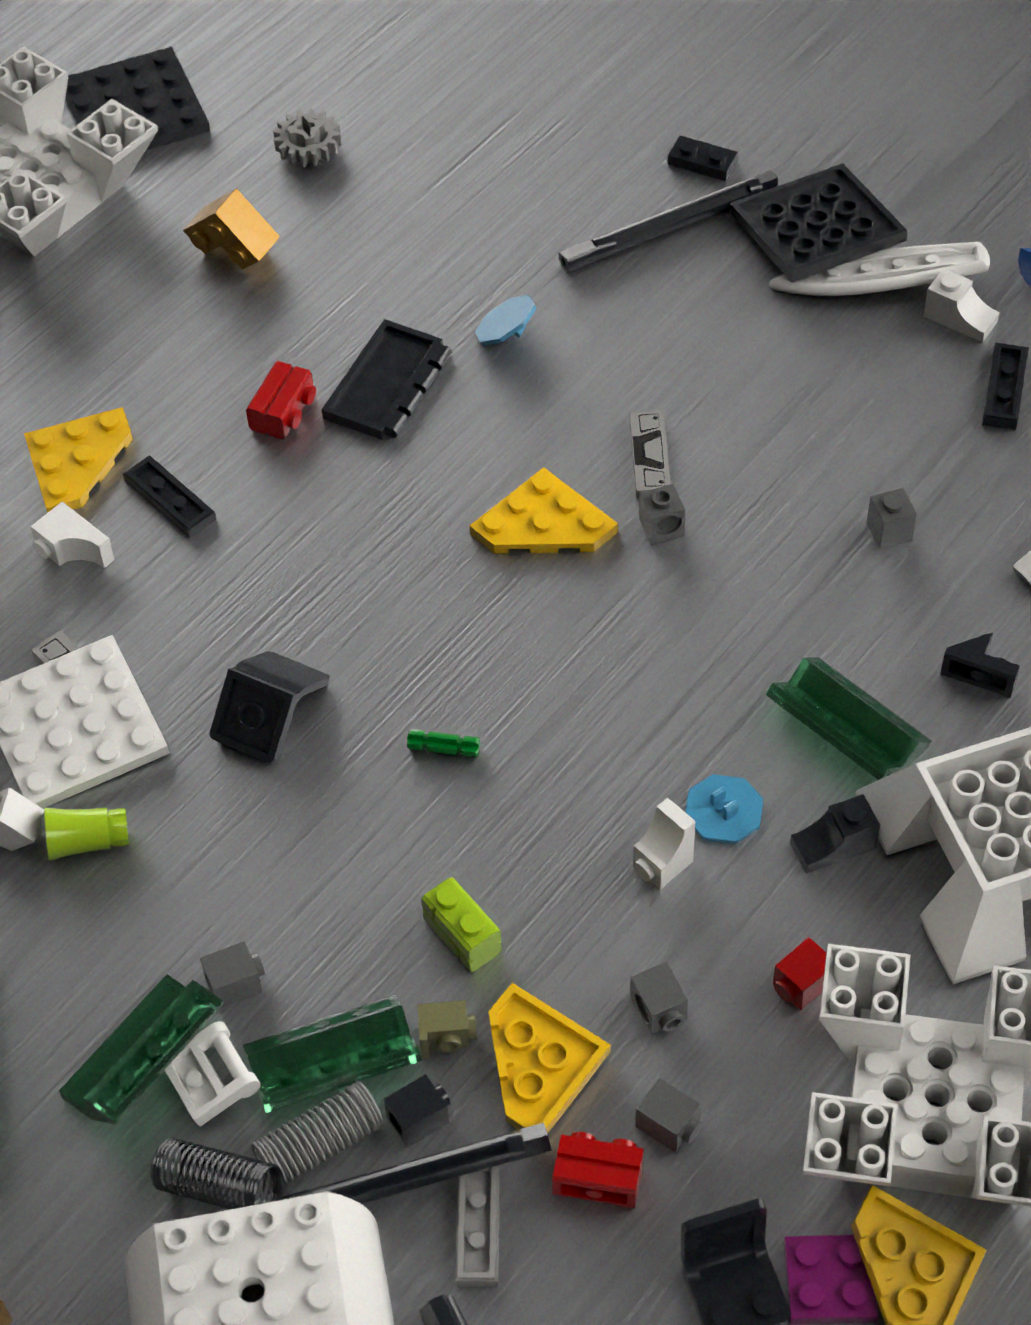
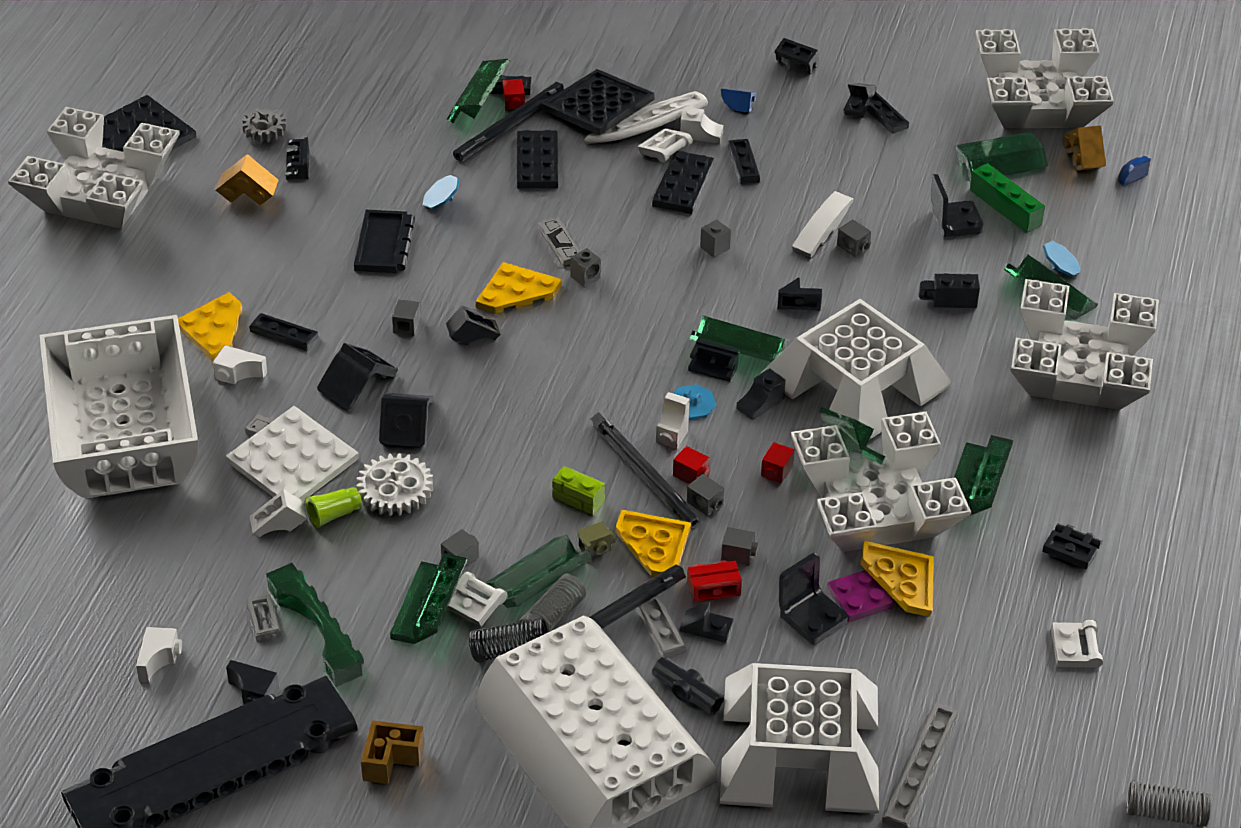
camera: 25 degrees left, 10 degrees down
red brick [246,360,316,440] -> none
black brick [384,1074,451,1148] -> none
green axle [407,729,480,757] -> none
none -> black hinge [286,137,310,180]
none -> black piece [317,343,399,409]
none -> white gear [357,453,433,516]
none -> dark grey brick [392,299,421,336]
none -> black arch [446,305,501,345]
none -> clear green slope [447,58,510,123]
none -> red brick [502,79,525,111]
none -> black plate [517,130,558,188]
none -> black piece [590,412,700,529]
none -> white plate [638,128,693,162]
none -> black plate [652,151,714,214]
none -> red brick [673,446,711,484]
none -> black slope [679,601,734,643]
none -> black hinge [688,339,739,382]
none -> clear green slope [819,407,886,465]

